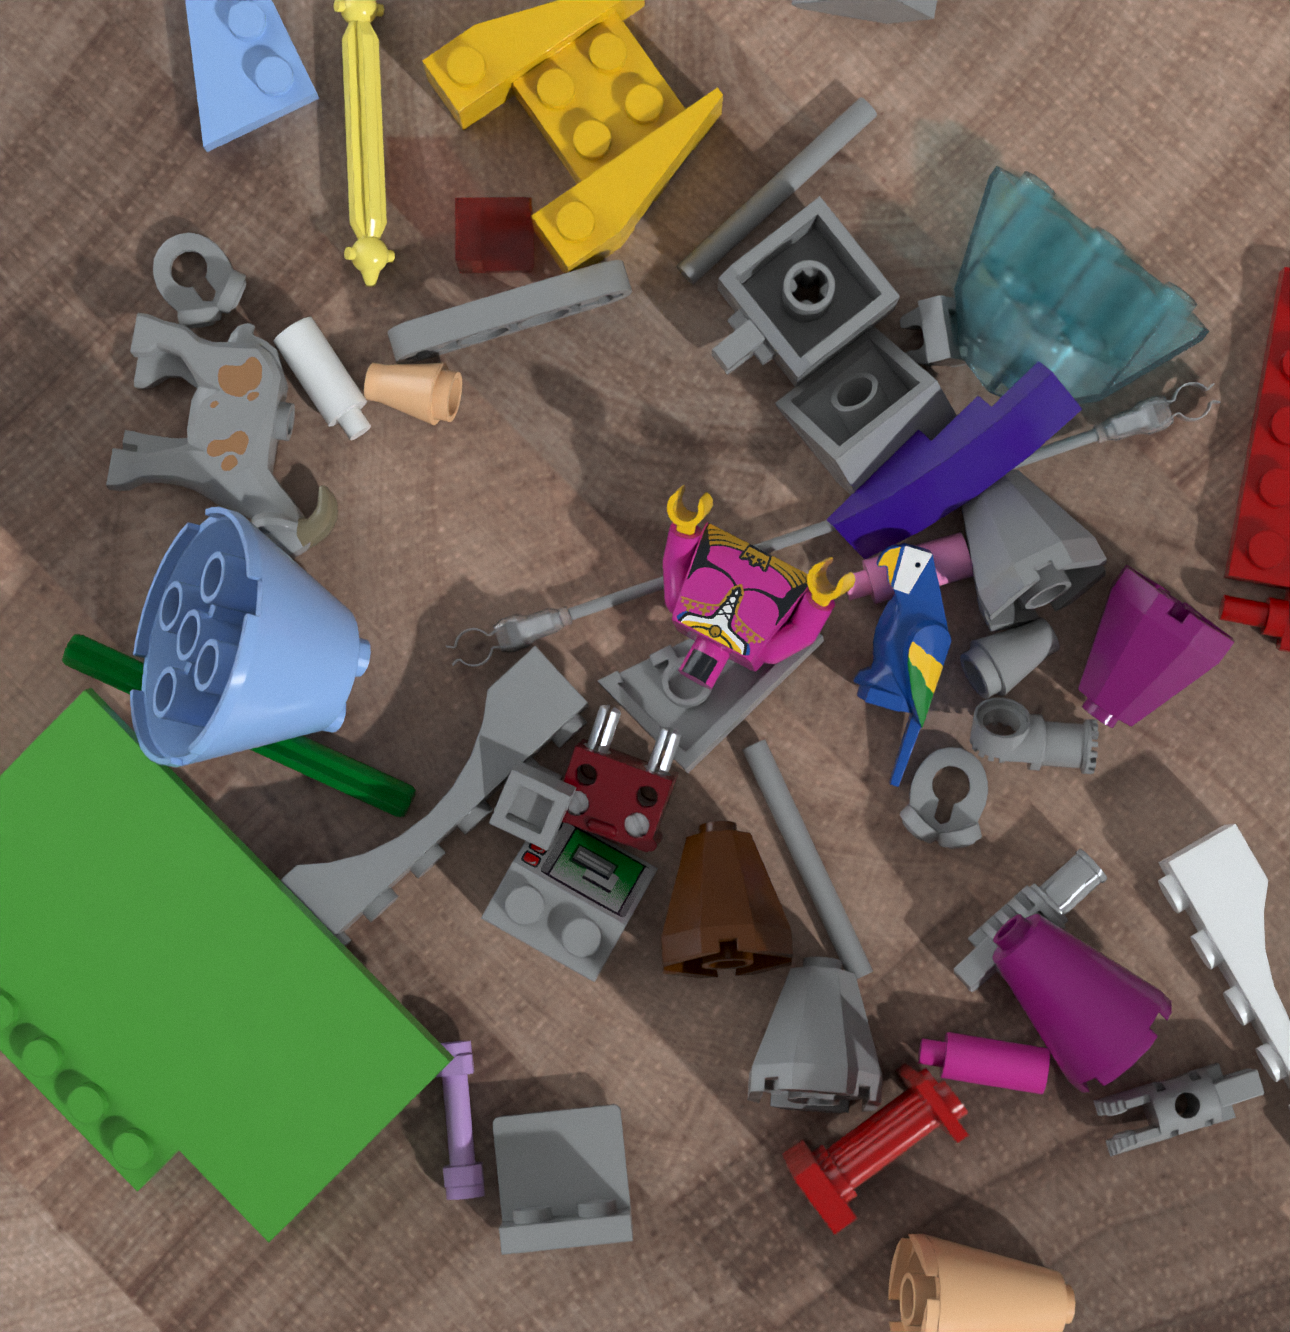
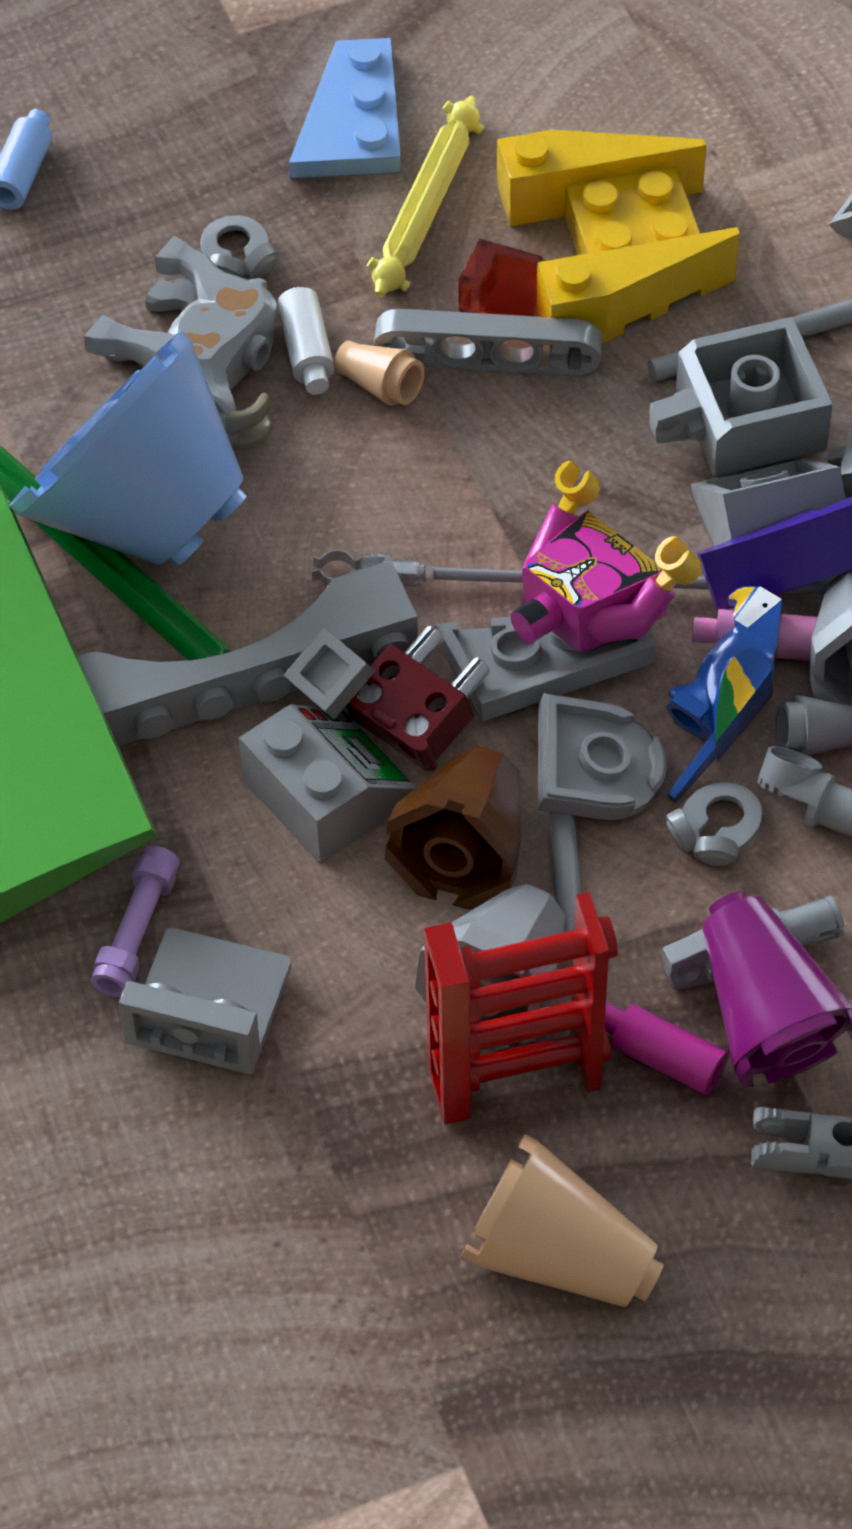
camera: 20 degrees right, 30 degrees down
none -> light grey tile [538,693,667,820]

